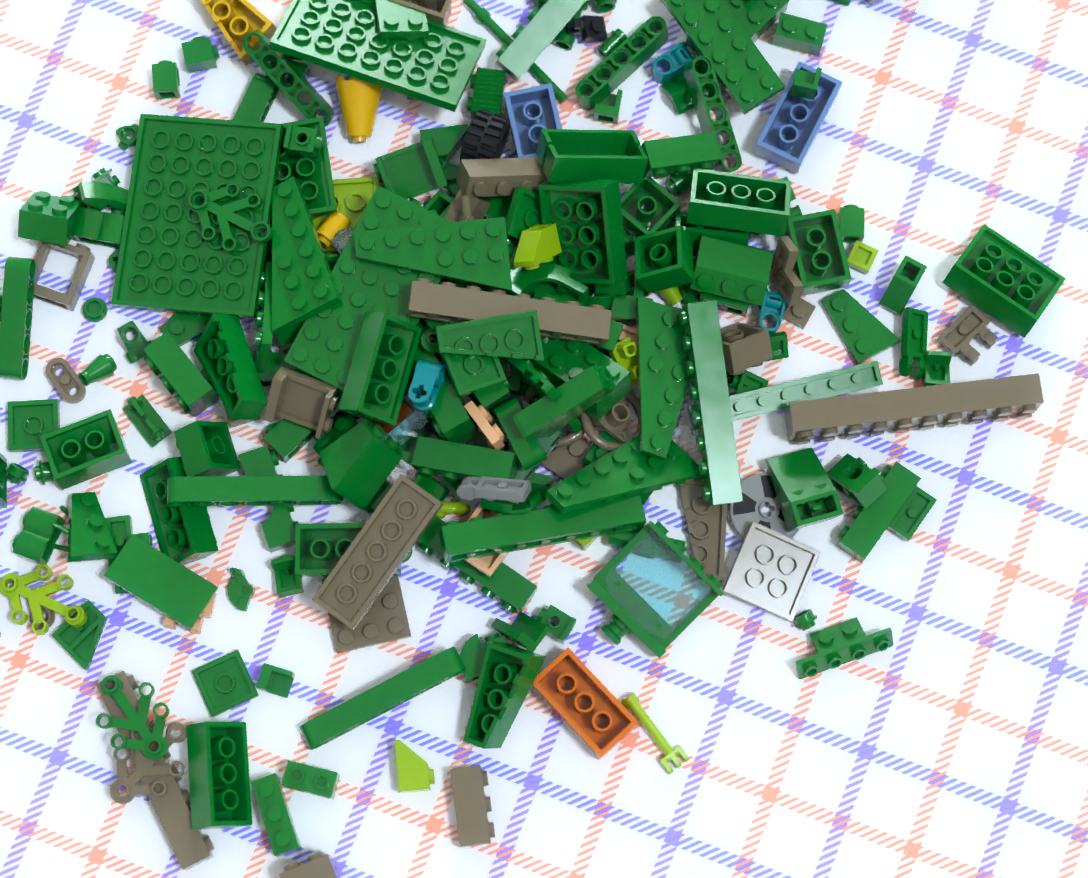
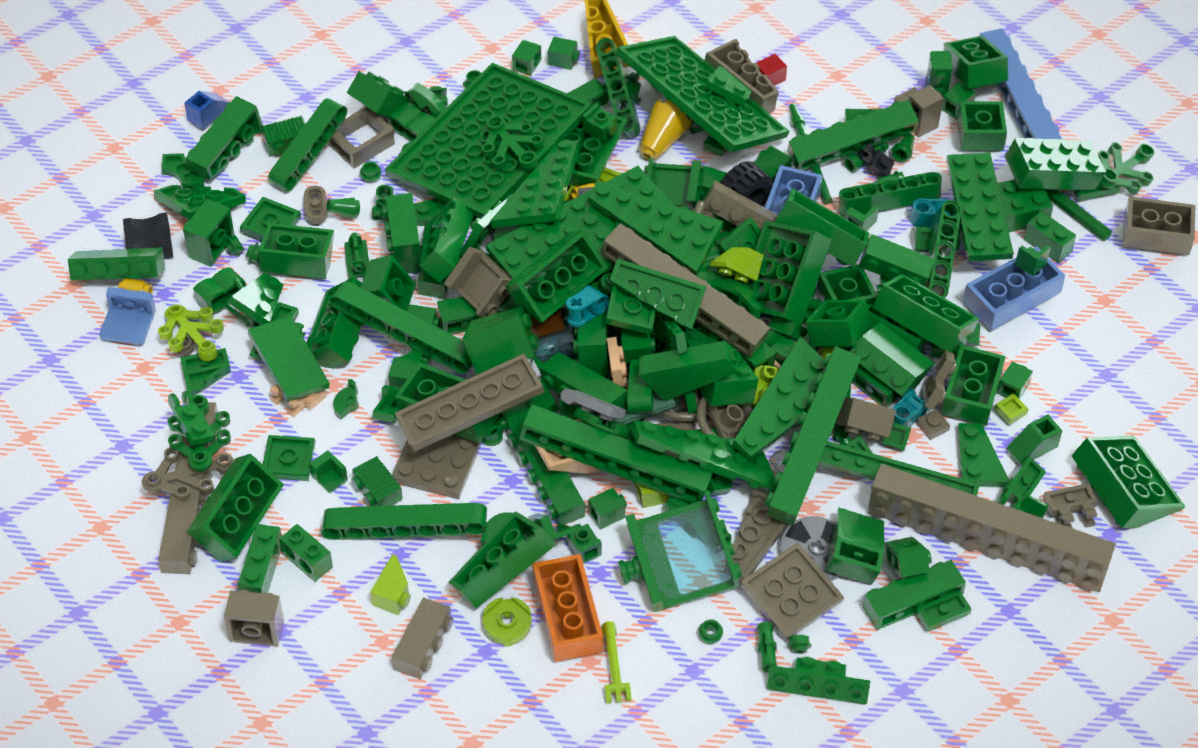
camera: 30 degrees right, 25 degrees down
none -> green hinge [167,390,215,446]
none -> green brick [351,456,403,506]
none -> lime plate [482,597,532,647]
none -> green brick [588,487,627,530]
none -> green plate [698,619,723,644]
none -> green pin [757,622,777,673]

